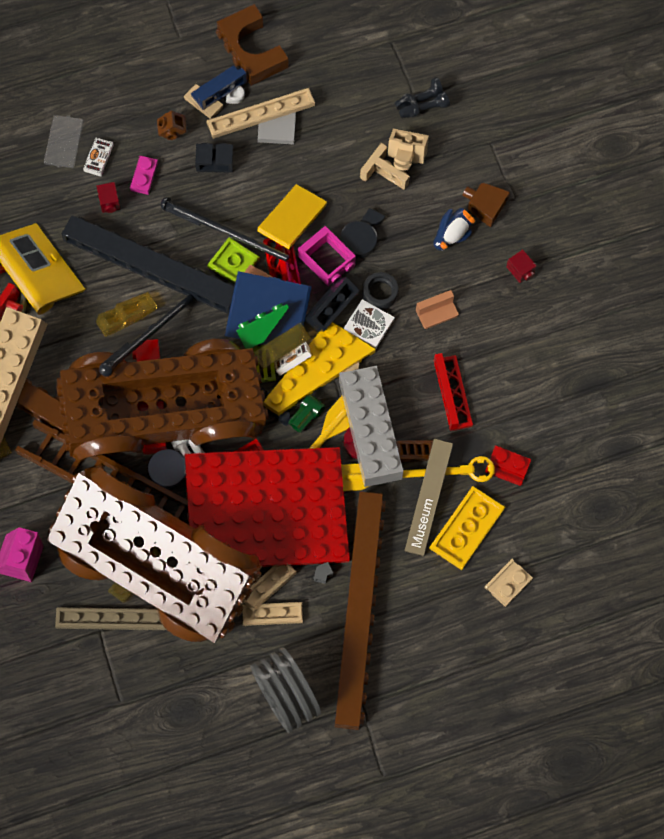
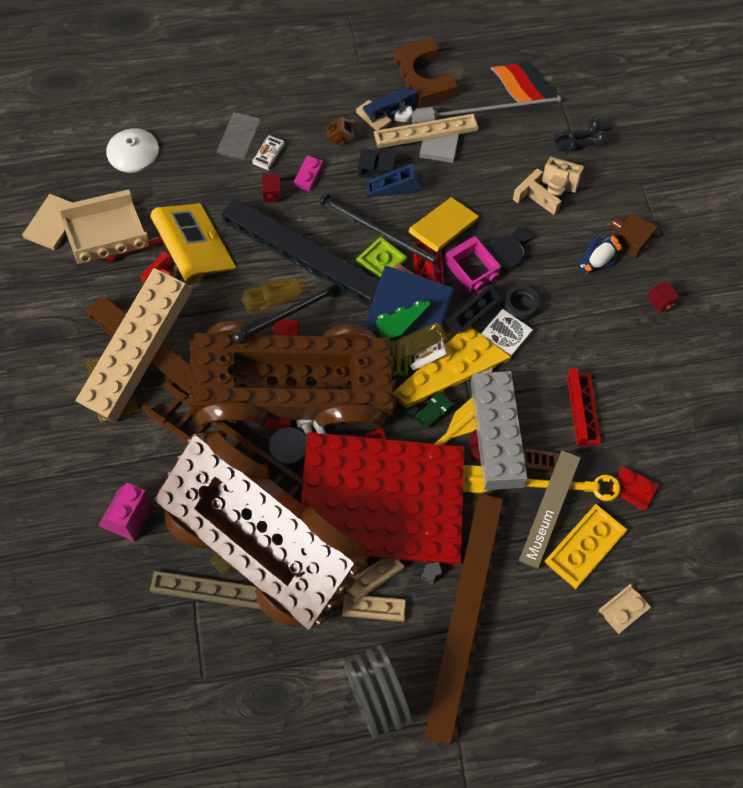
camera: 10 degrees right, 5 degrees down
nougat panel [416,290,458,329] -> none
none -> dark blue slope [366,163,423,197]
none -> flag [411,63,562,124]

